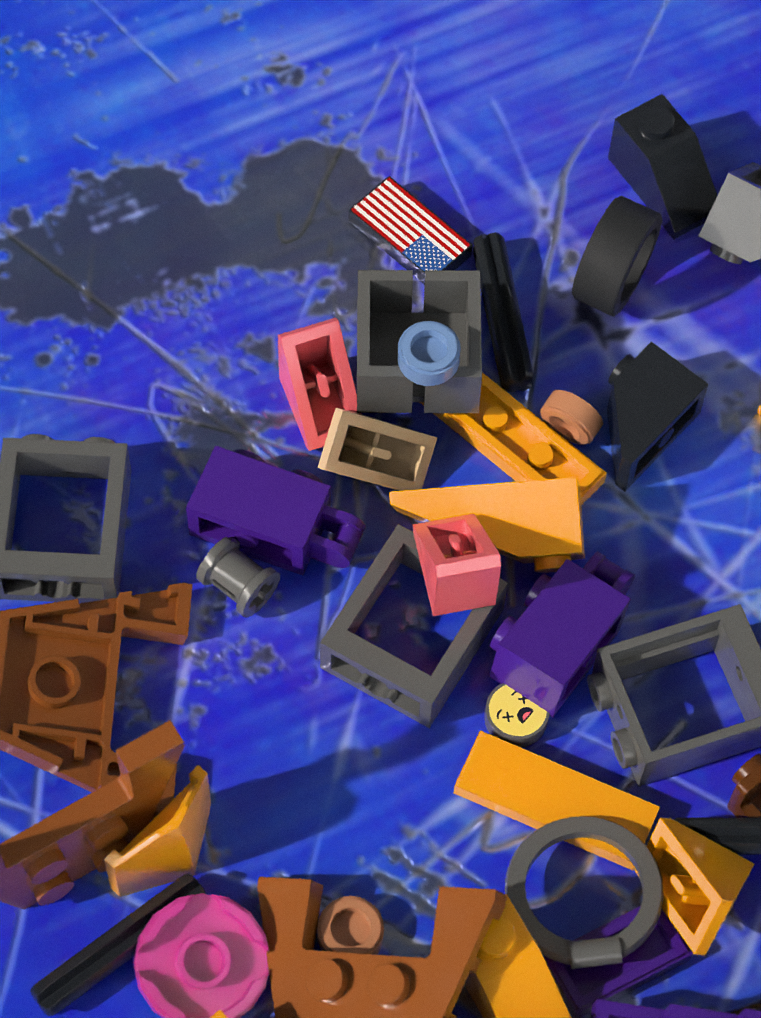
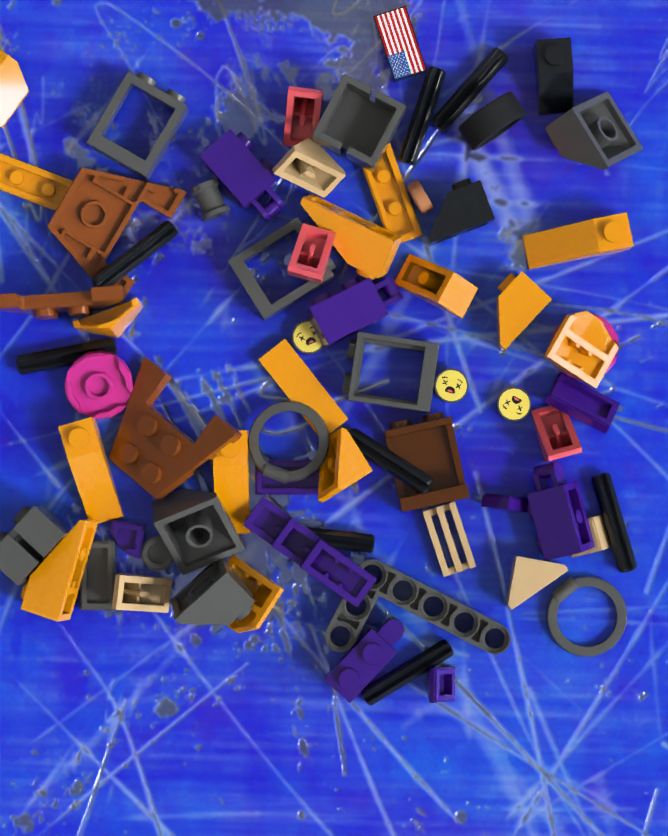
camera: 35 degrees right, 25 degrees up
nougat tile [317,896,384,955] -> none
medium blue tile [398,321,461,386] -> none
none -> black axle [91,221,178,287]
none -> light orange slope [395,254,478,318]
none -> black axle [431,47,508,132]

